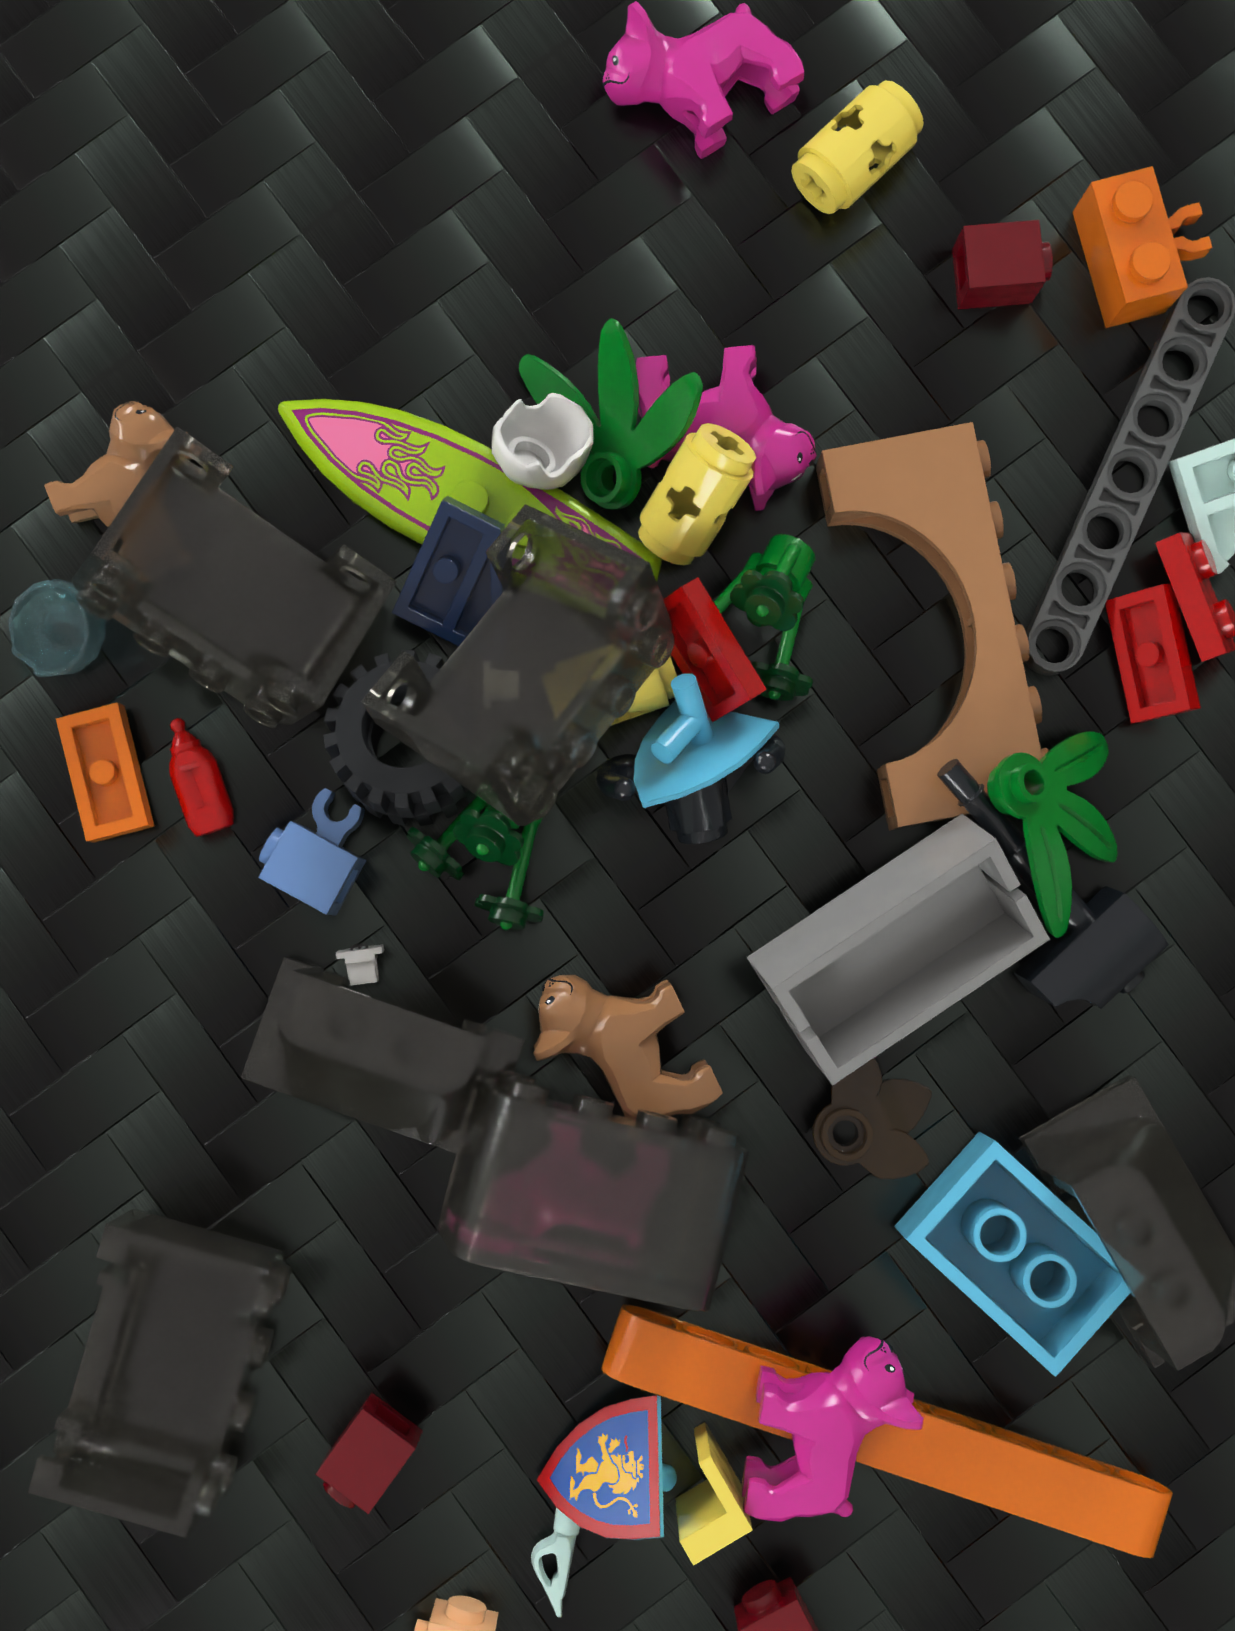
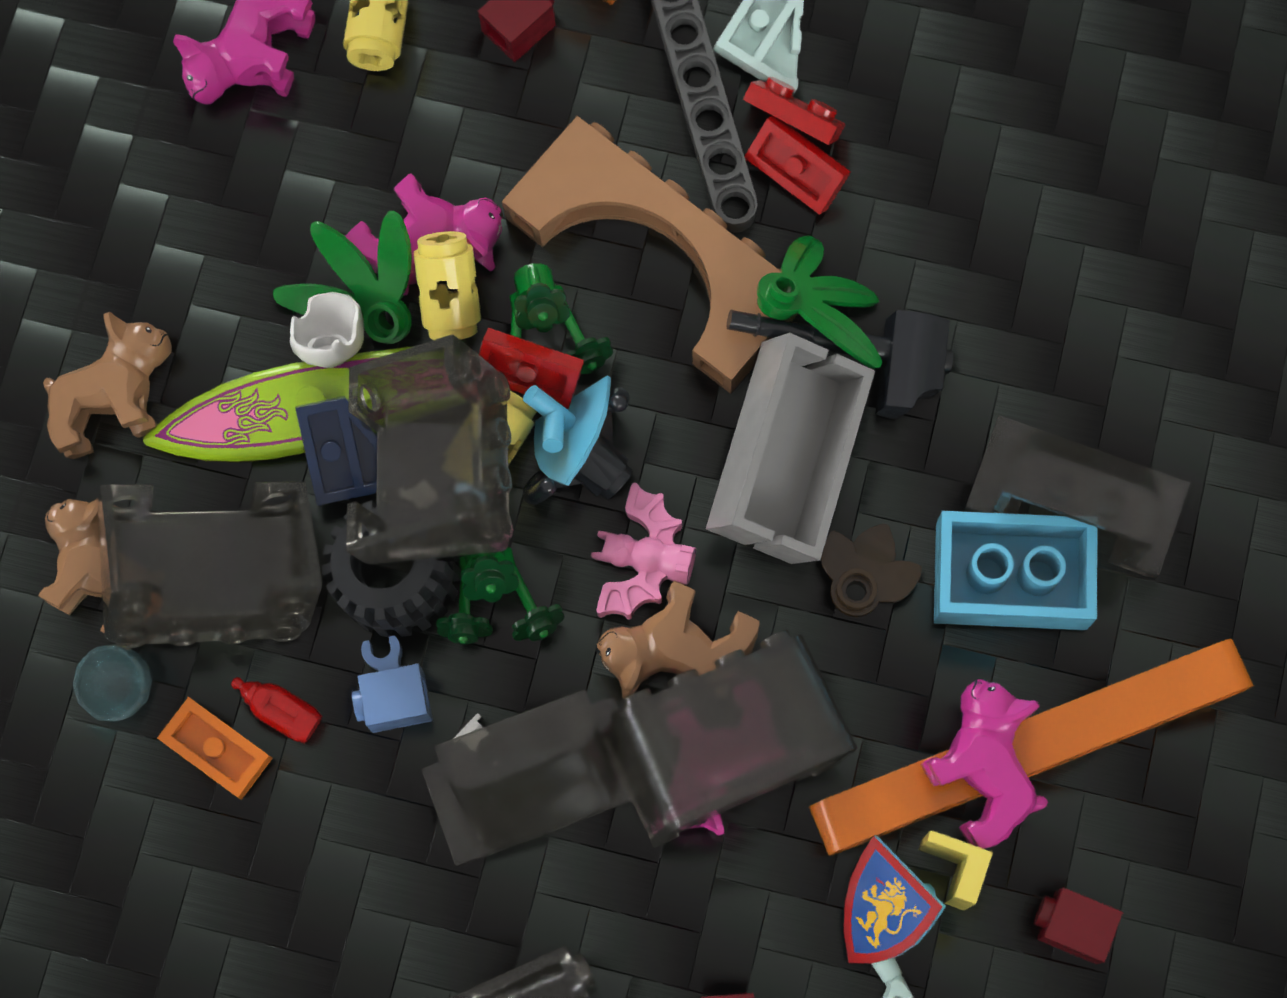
camera: 35 degrees left, 10 degrees down
none -> medium nougat animal [43,312,172,460]
none -> bright pink animal [591,483,696,620]

